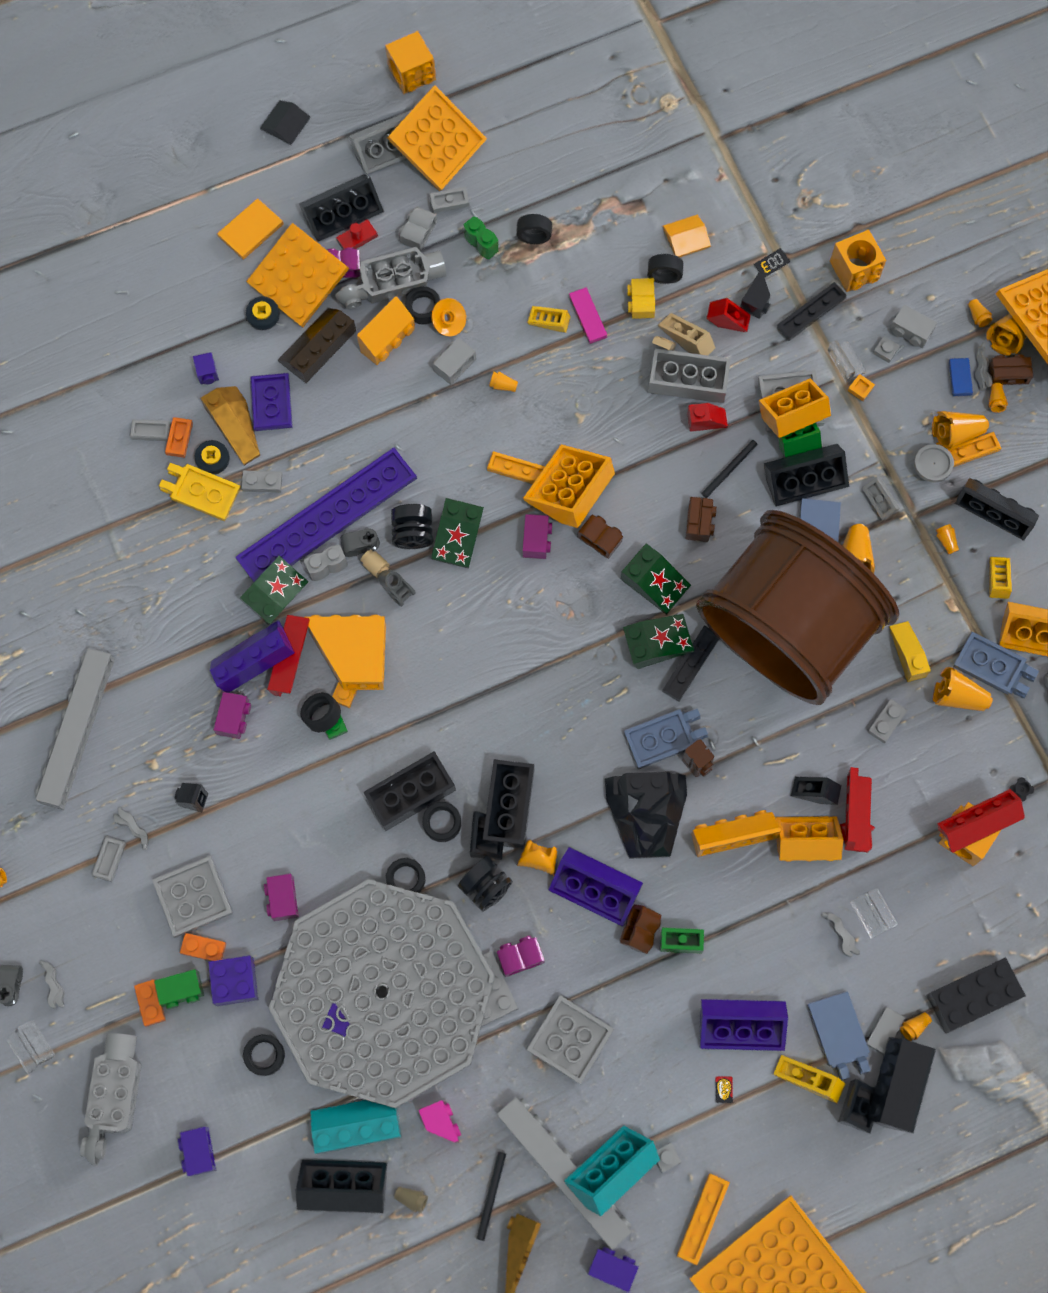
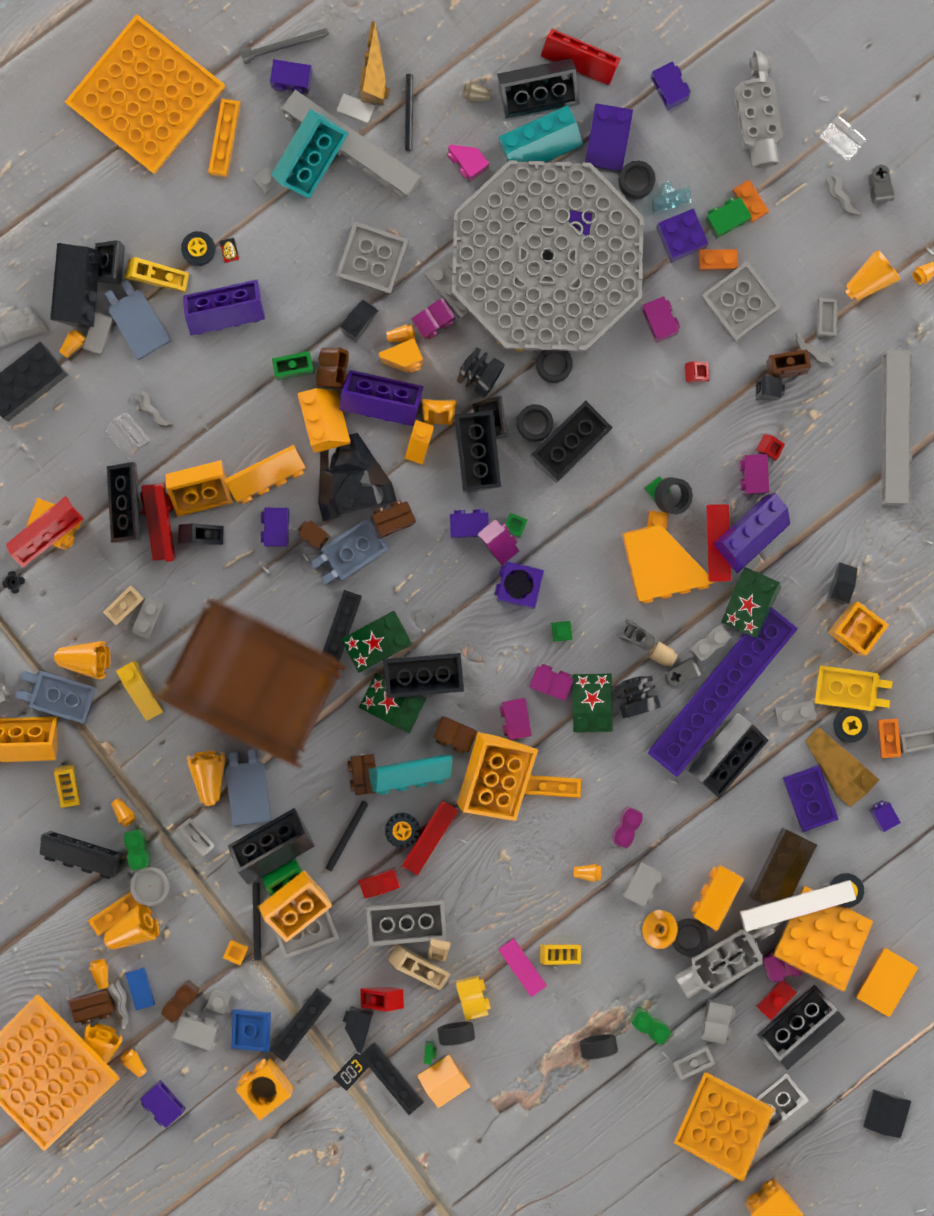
camera: 160 degrees right, 15 degrees up
none -> tan plate [103,585,145,626]
none -> black slope [107,462,141,543]
none -> green brick [124,828,151,871]
none -> dark purple brick [140,1079,186,1128]
none -> reddish brown brick [161,980,199,1023]
none -> black wheel [181,231,215,266]
none -> blue tile [231,1009,271,1052]
none -> black bar [252,882,262,961]
none -> dark purple brick [261,507,289,547]
none -> light orange slope [298,388,351,453]
none -> white sticker [337,94,375,123]
none -> black slope [340,300,379,342]
none -> black plate [359,1042,424,1115]
none -> teal slope [368,755,452,795]
none -> reddish brown brick [370,500,416,539]
none -> light orange slope [378,338,424,374]
none -> black slope [382,653,464,698]
none -> black wheel [385,812,420,848]
none -> light orange cone [387,324,416,343]
none -> red panel [401,800,459,876]
none -> light orange slope [405,420,435,465]
none -> green plate [424,1041,437,1065]
none -> dark purple brick [450,509,489,538]
none -> magenta brick [478,519,519,565]
none -> dark purple brick [494,561,544,609]
none -> green plate [505,512,528,538]
none -> magenta brick [529,664,573,701]
none -> red panel [541,29,621,85]
none -> green plate [551,621,573,642]
none -> dark purple slope [585,103,633,172]
none -> magenta brick [612,806,643,849]
none -> clear light blue tile [652,181,692,213]
none -> red slope [685,361,709,382]
none -> black slope [688,713,769,798]
none -> white tile [740,880,856,931]
none -> red slope [756,434,785,461]
none -> reddish brown brick [766,349,811,378]
none -> black slope [827,562,858,604]
none -> light orange brick [828,602,889,656]
none -> light orange cone [845,250,900,301]

